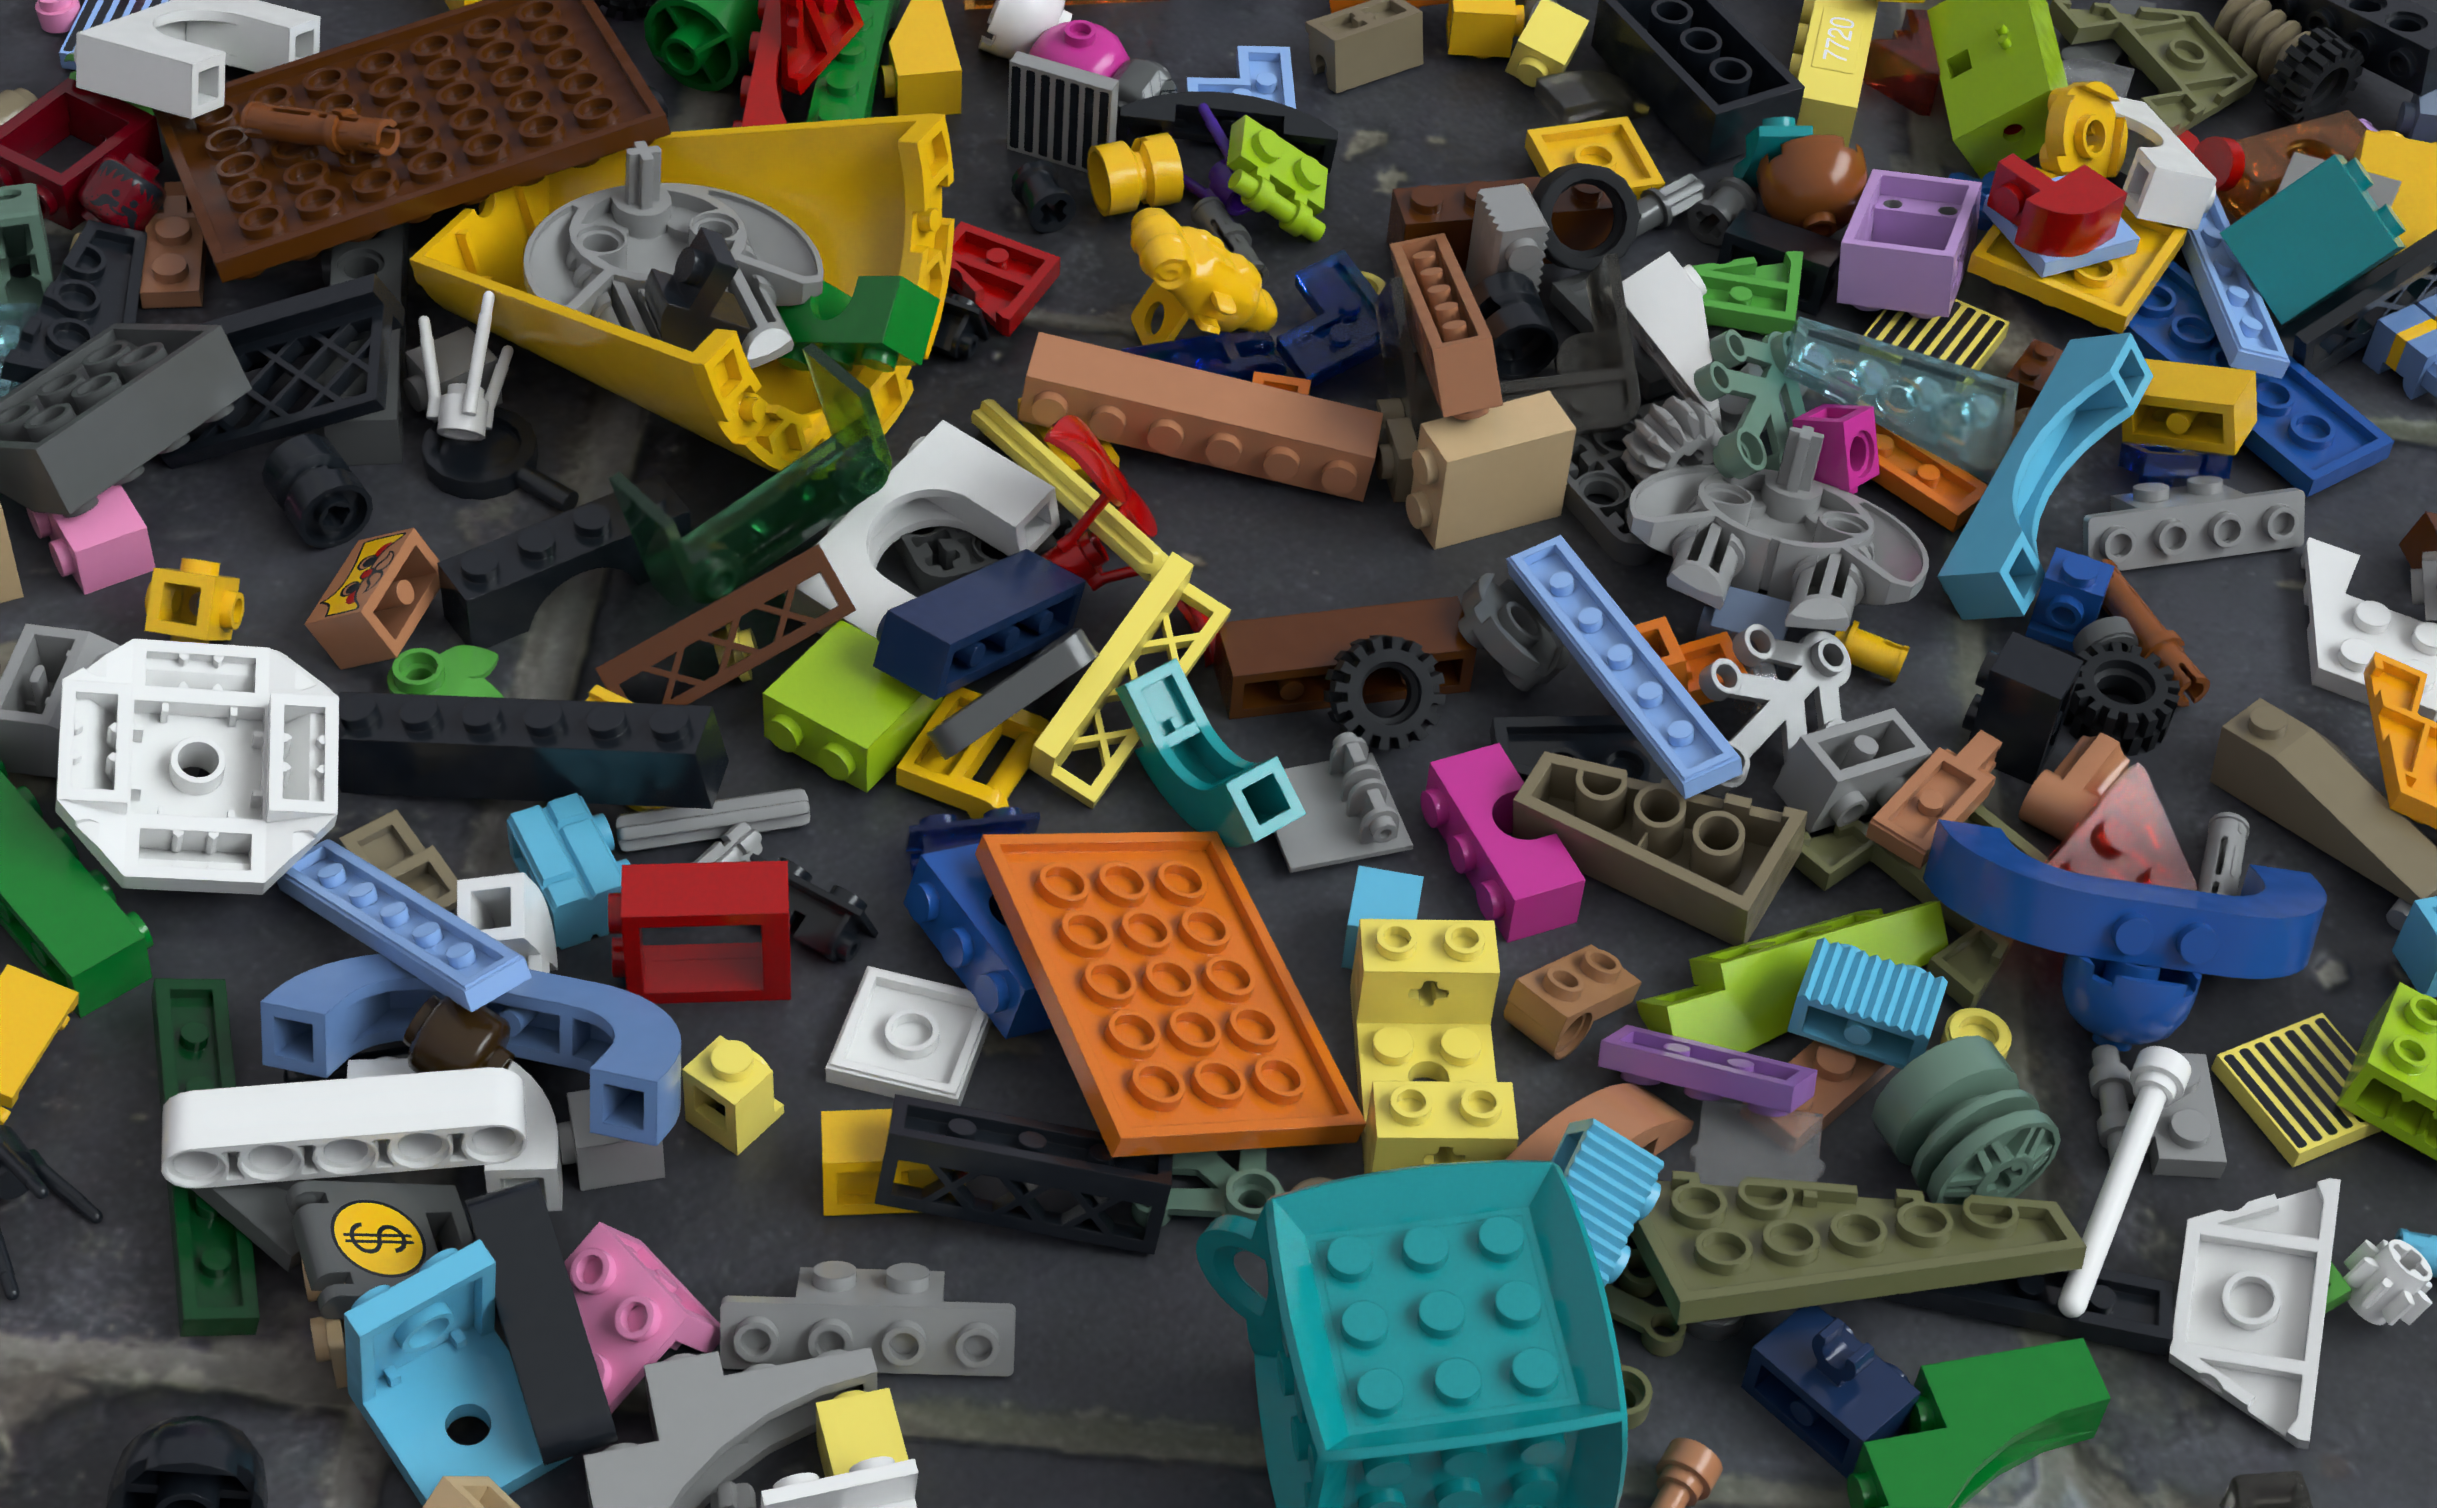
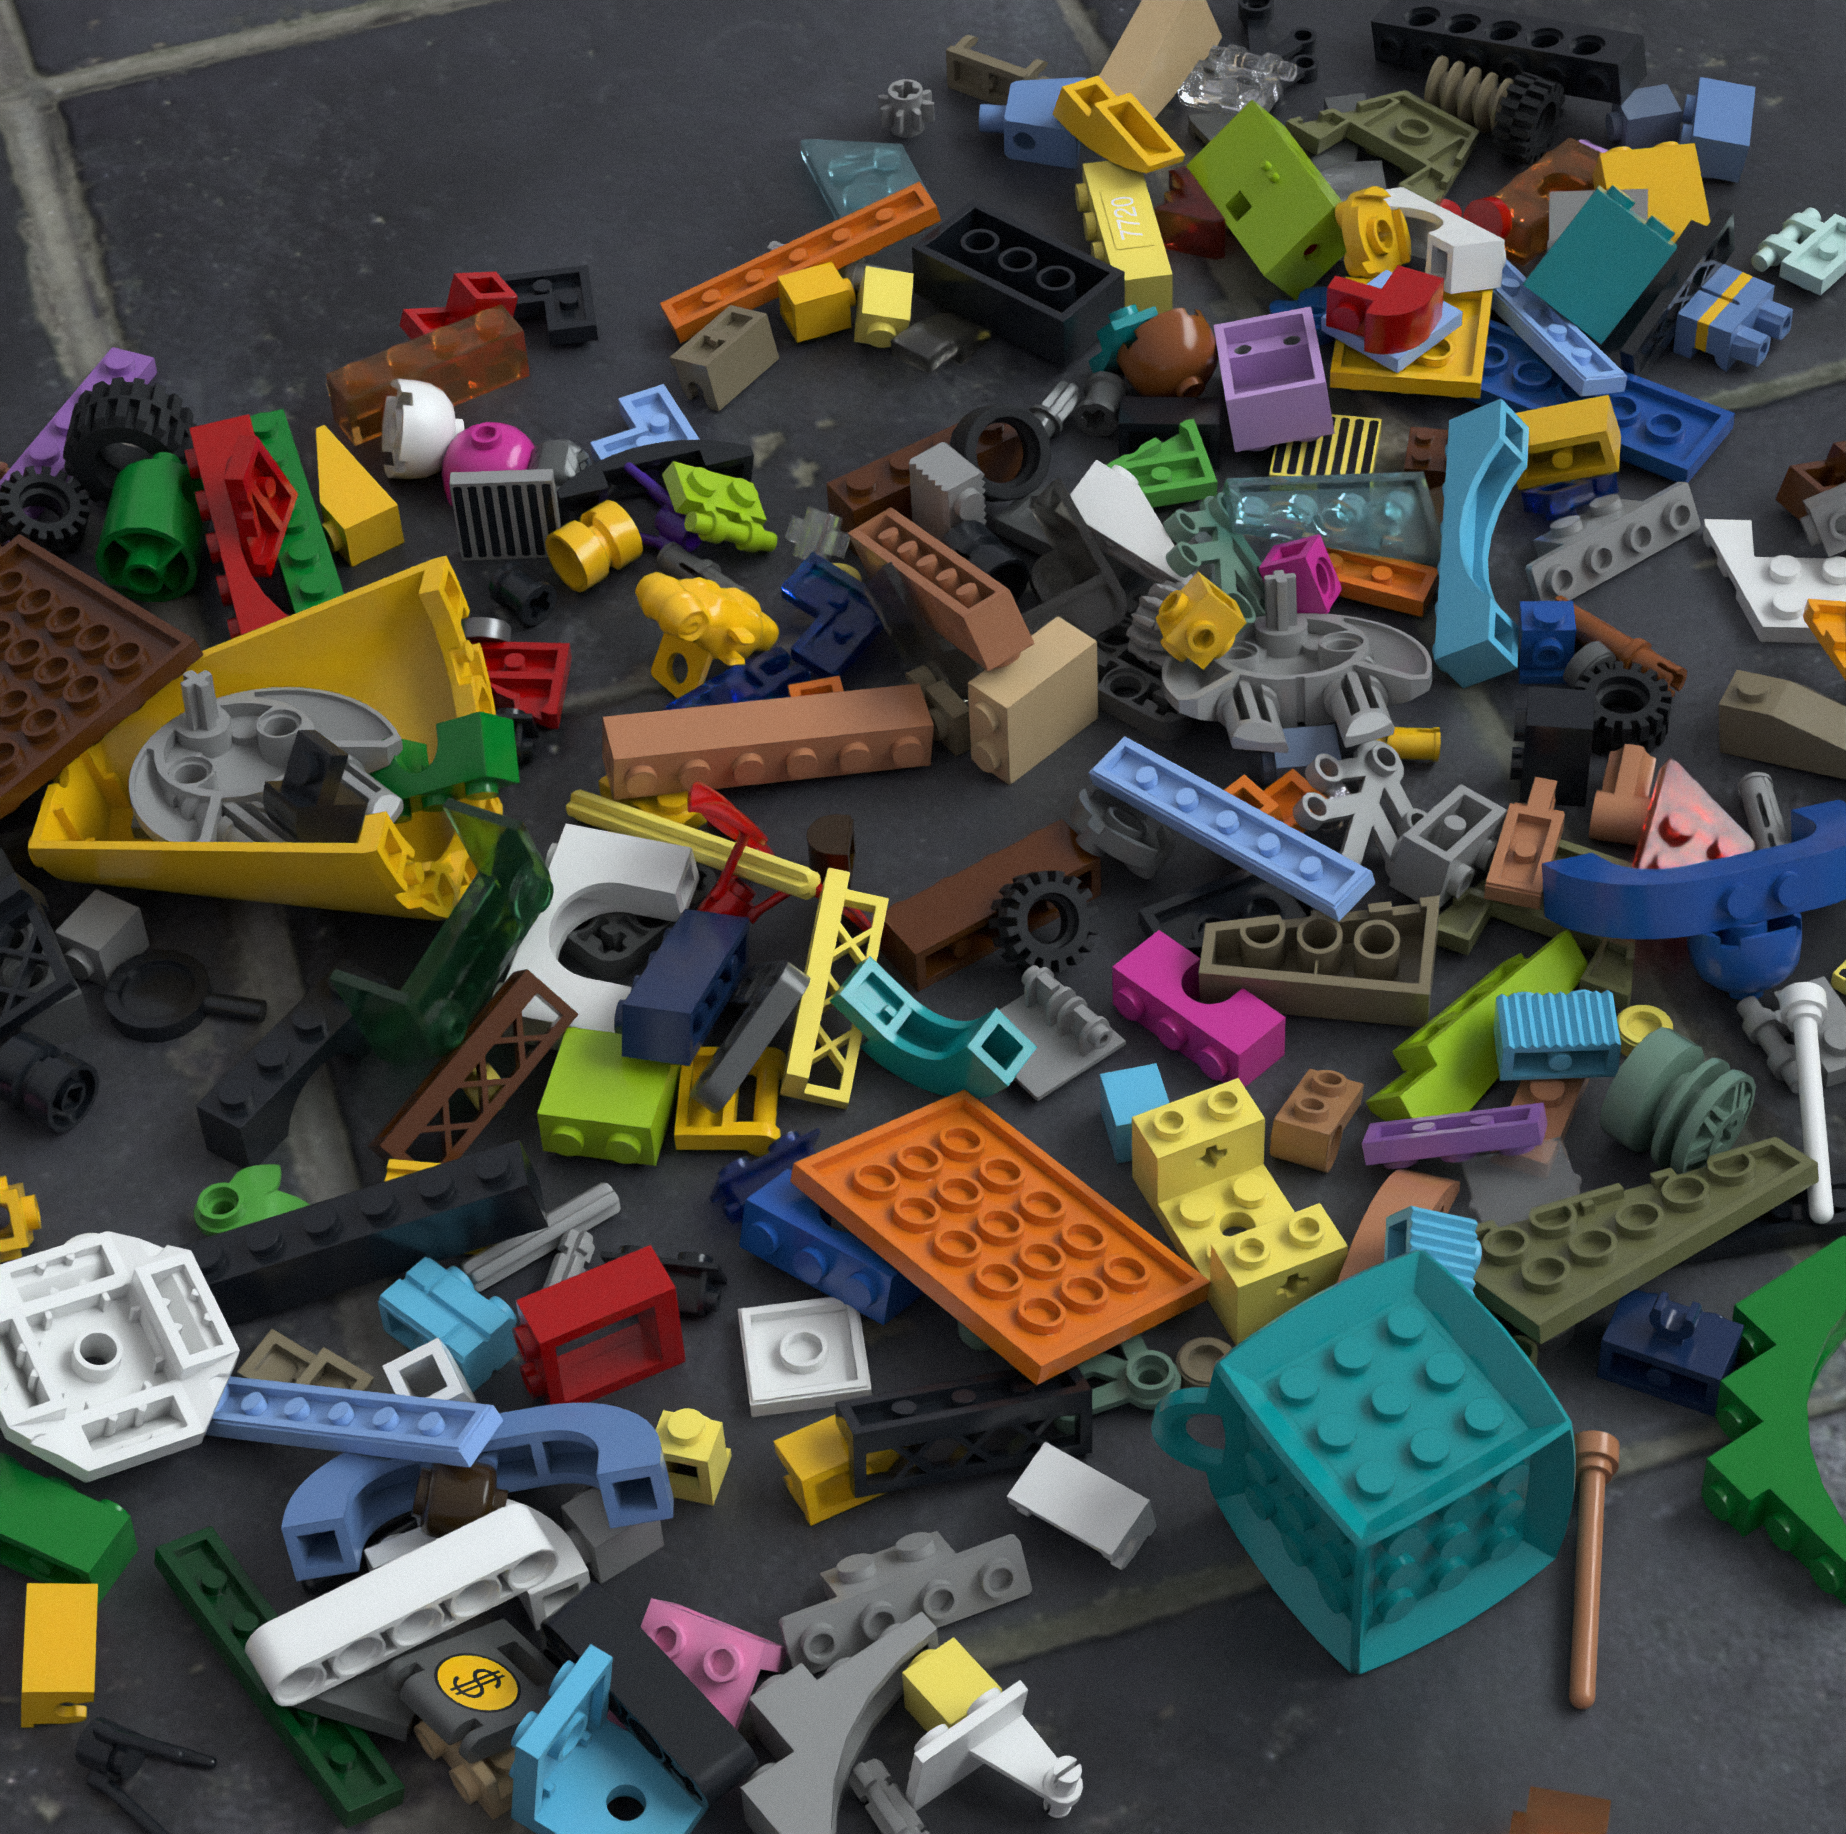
camera: 15 degrees left, 0 degrees up
nougat brick [304,527,440,670] -> none
white plant [418,291,514,441] -> none
yellow plate [1525,116,1665,200] -> none
none -> flat silver tile [461,617,511,642]
none -> clear gear [785,506,850,566]
none -> dark brown brick [807,814,856,889]
none -> white hinge [1007,1442,1157,1570]
none -> yellow brick [1155,572,1247,670]

